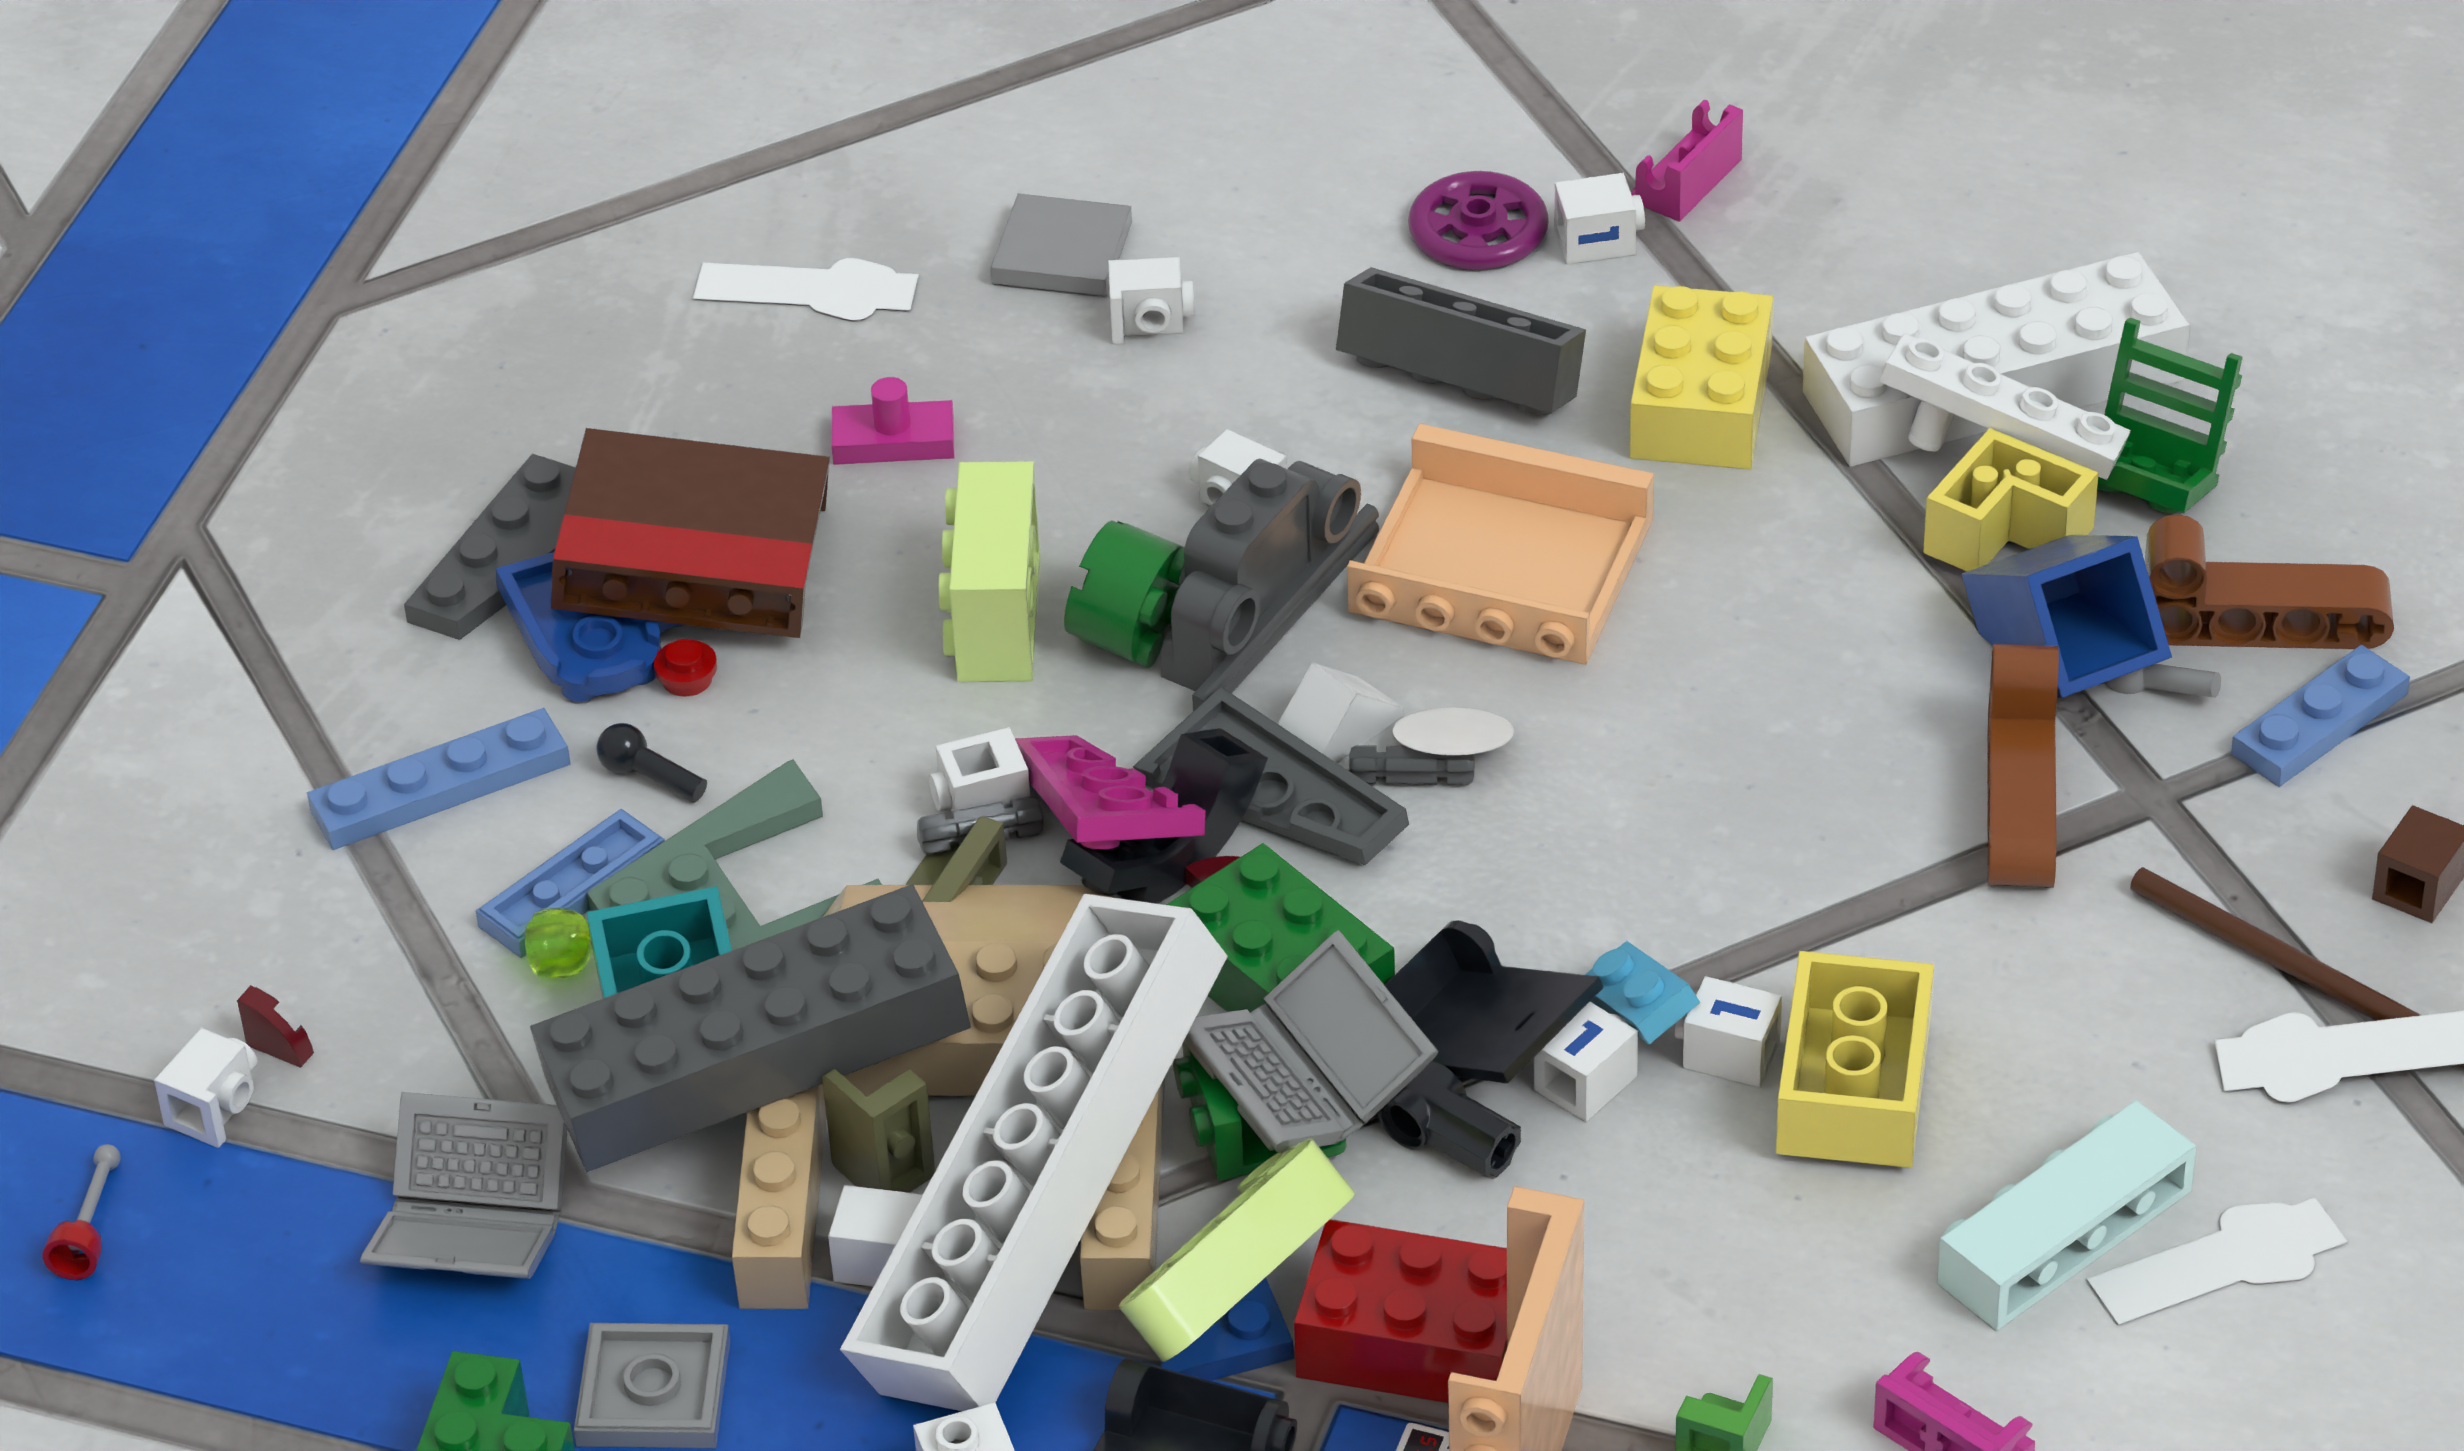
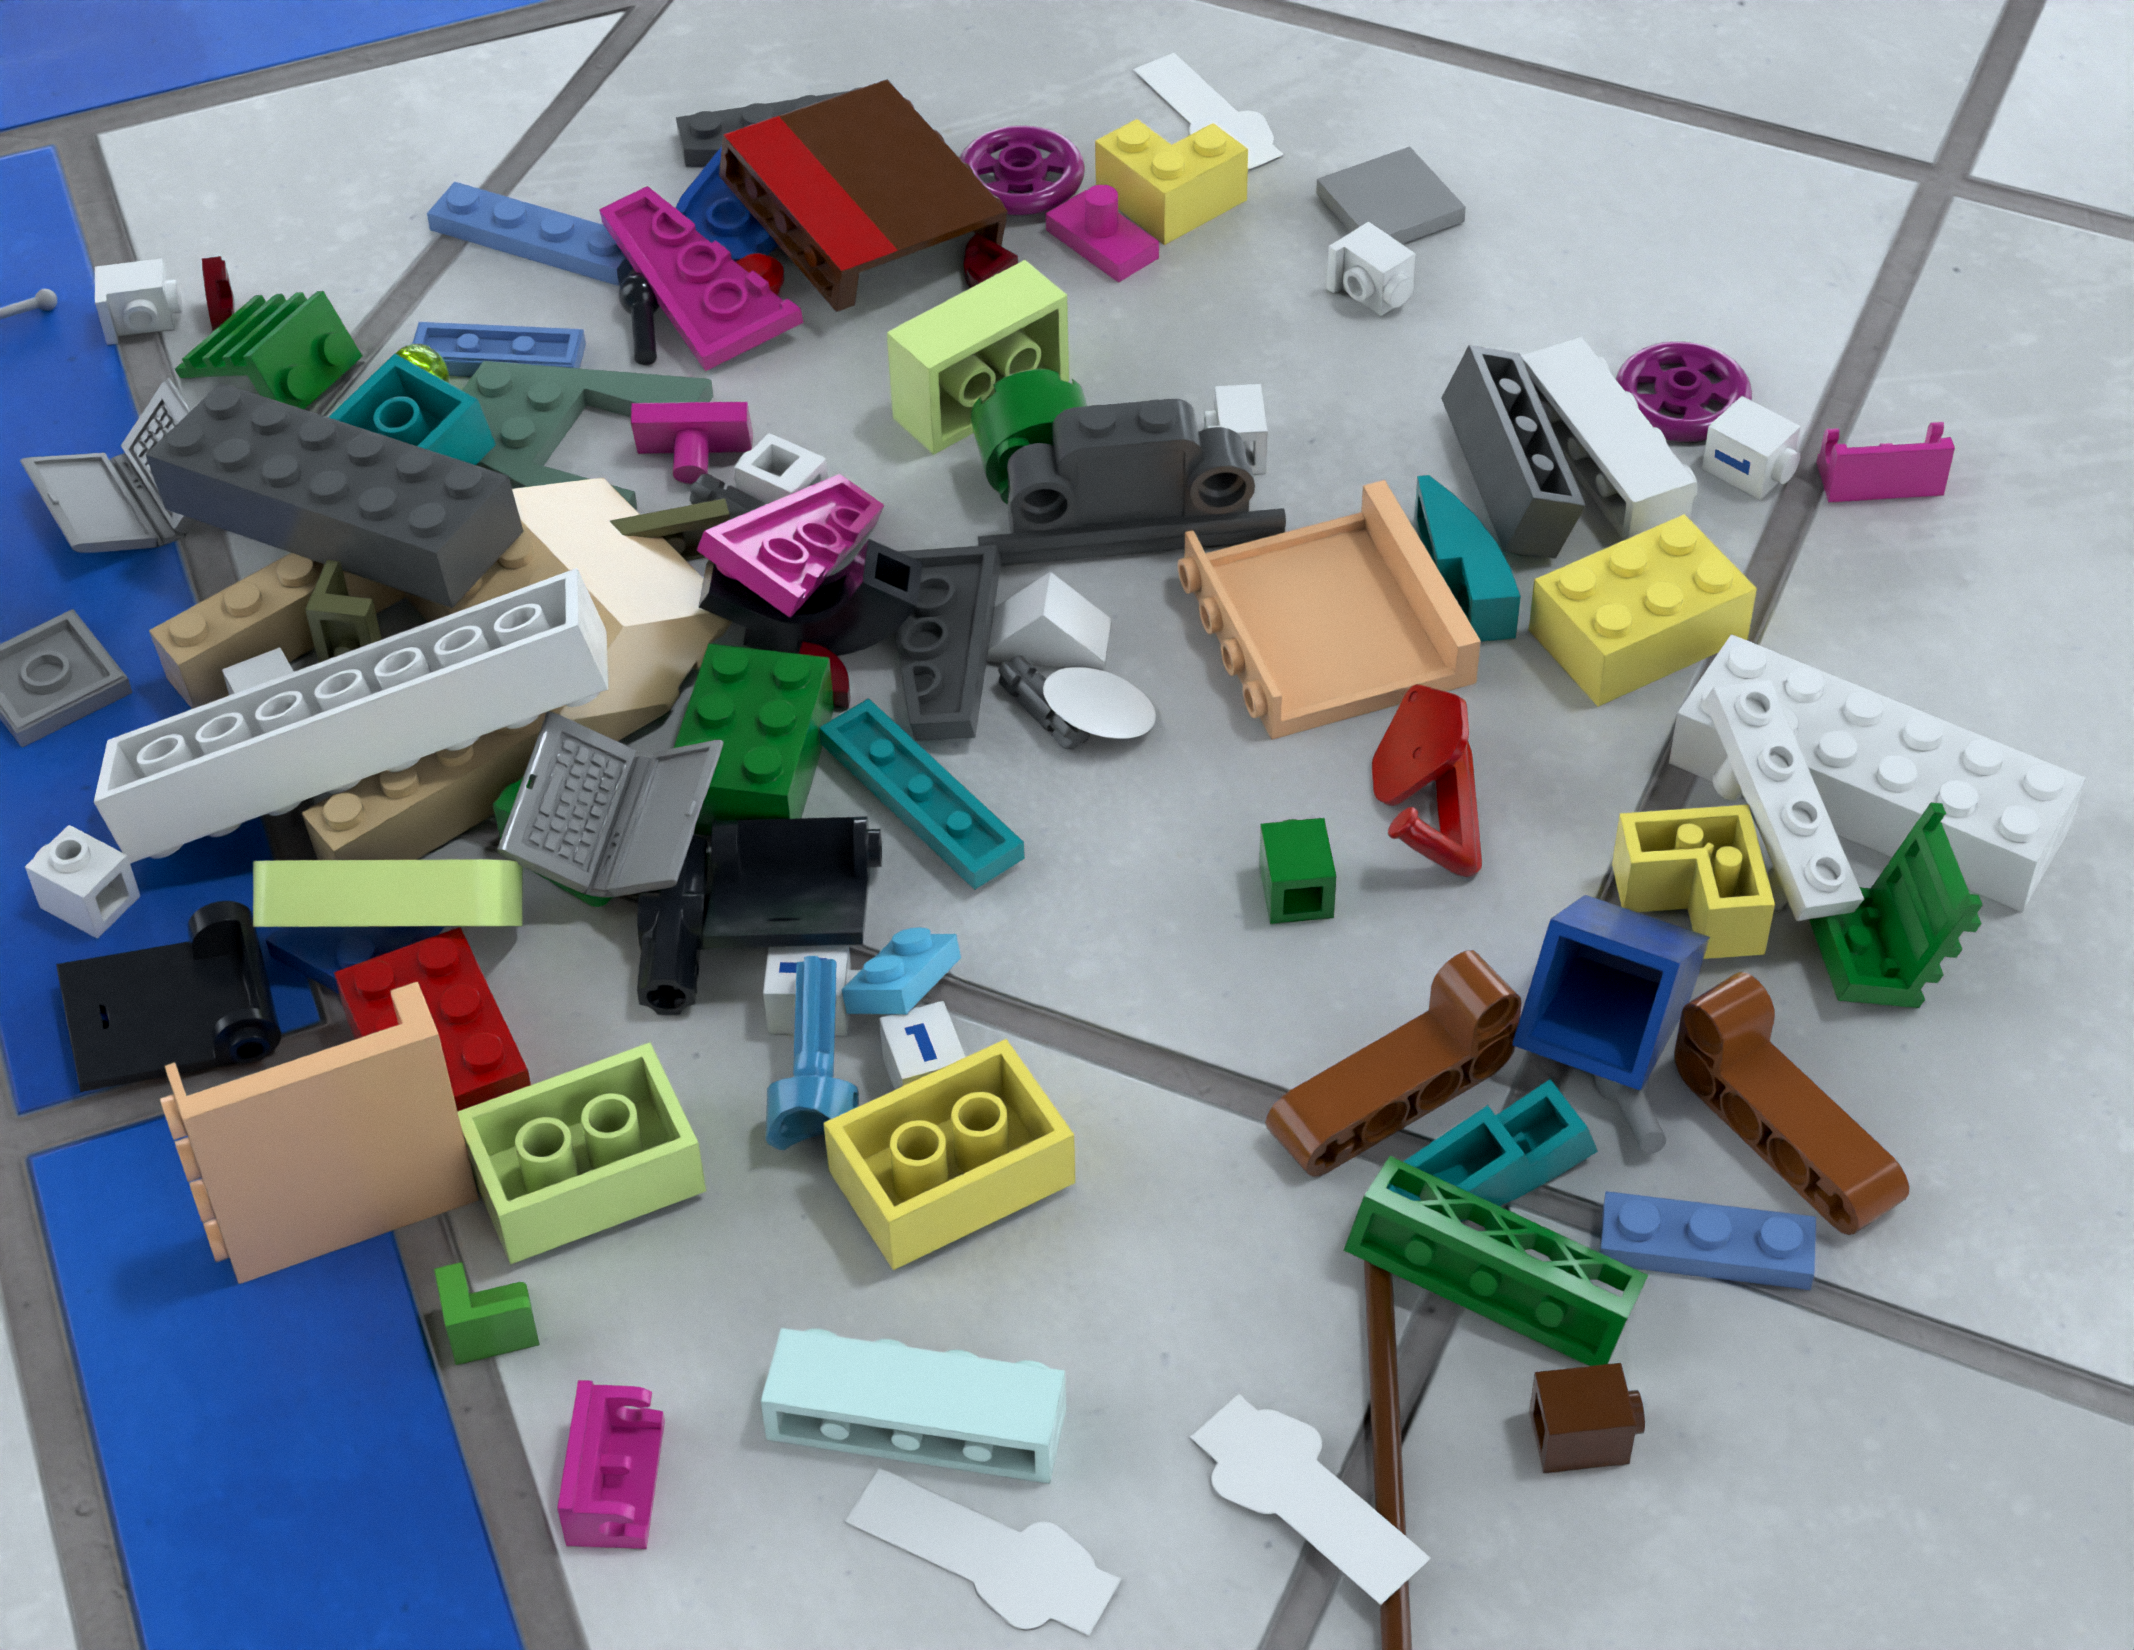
camera: 50 degrees right, 5 degrees up
none -> green plate [175,291,363,410]
none -> yellowish green brick [458,1042,706,1265]
none -> dark pink wing [599,186,803,371]
none -> dark pink tile [631,402,753,484]
none -> dark azure piece [765,956,859,1151]
none -> teal plate [819,698,1025,890]
none -> magenta plate [959,125,1085,215]
none -> dark red tile [963,233,1018,288]
none -> light yellow brick [1095,119,1248,245]
none -> green brick [1259,818,1337,924]
none -> green fence [1343,1156,1648,1366]
none -> red piece [1372,684,1482,877]
none -> teal slope [1389,1079,1598,1222]
none -> teal slope [1414,475,1521,642]
none -> white brick [1521,337,1698,540]

